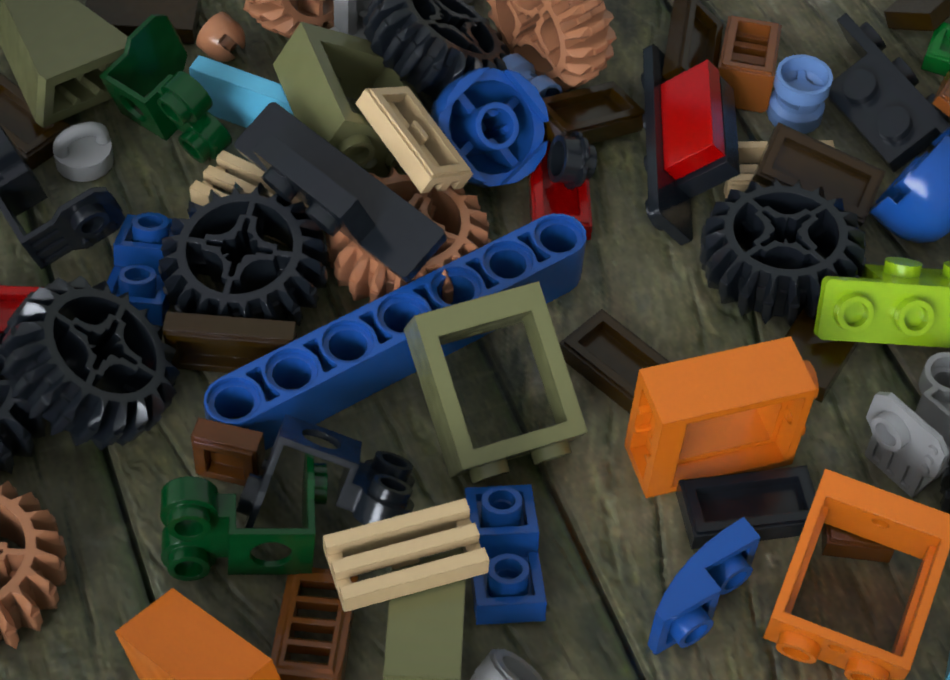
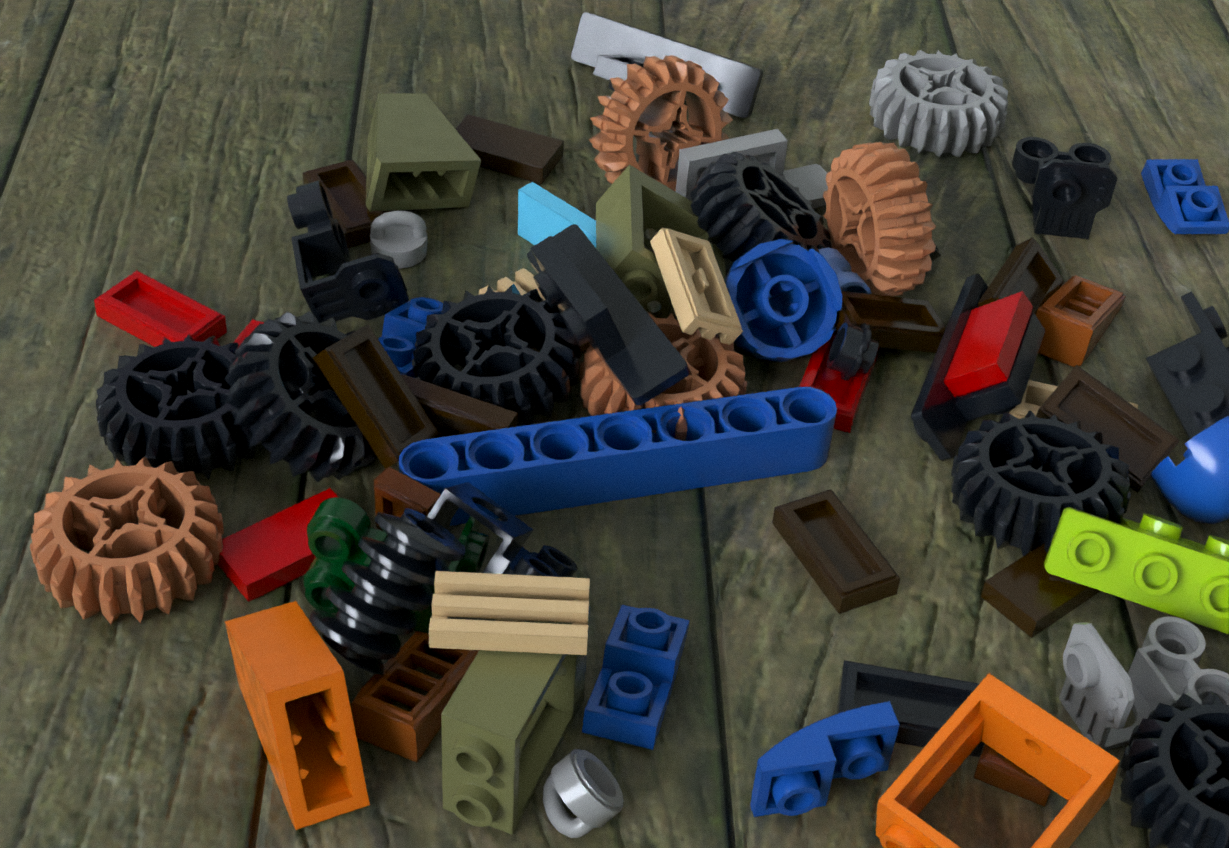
camera: 20 degrees right, 10 degrees down
dark green piece [100,14,232,163] -> none
nougat hinge [196,12,246,62] -> none
olive window [403,281,588,484] -> none
orange window [624,336,819,498] -> none
medium blue wheel [766,54,833,134] -> none
none -> red tile [217,488,338,602]
none -> black piece [309,508,465,675]
none -> dark brown tile [313,324,439,469]

